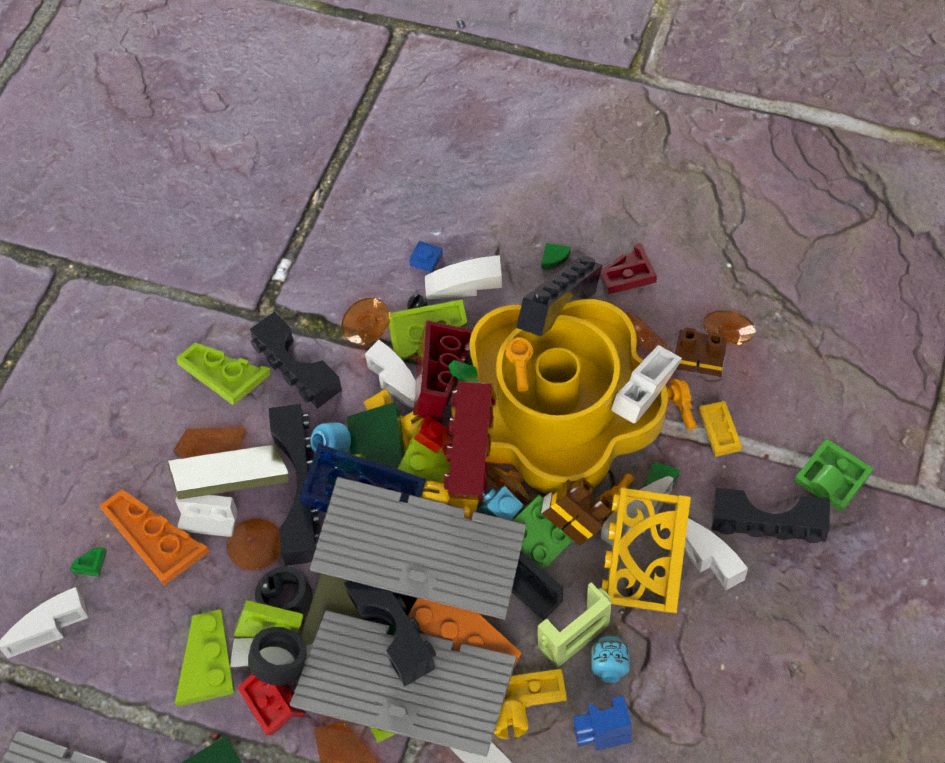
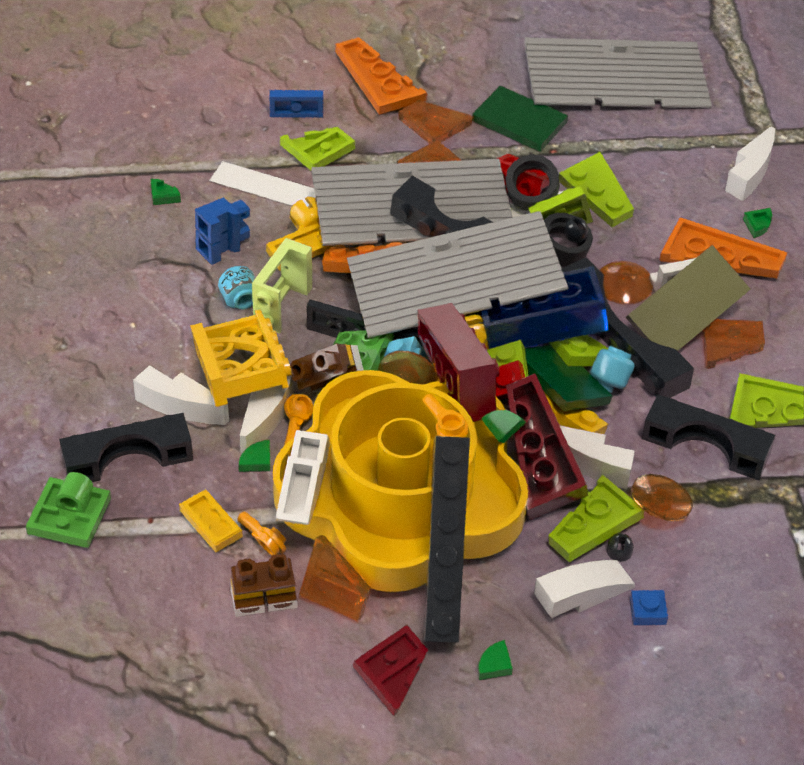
camera: 150 degrees right, 10 degrees down
clear orange dish [703,310,756,344] -> none

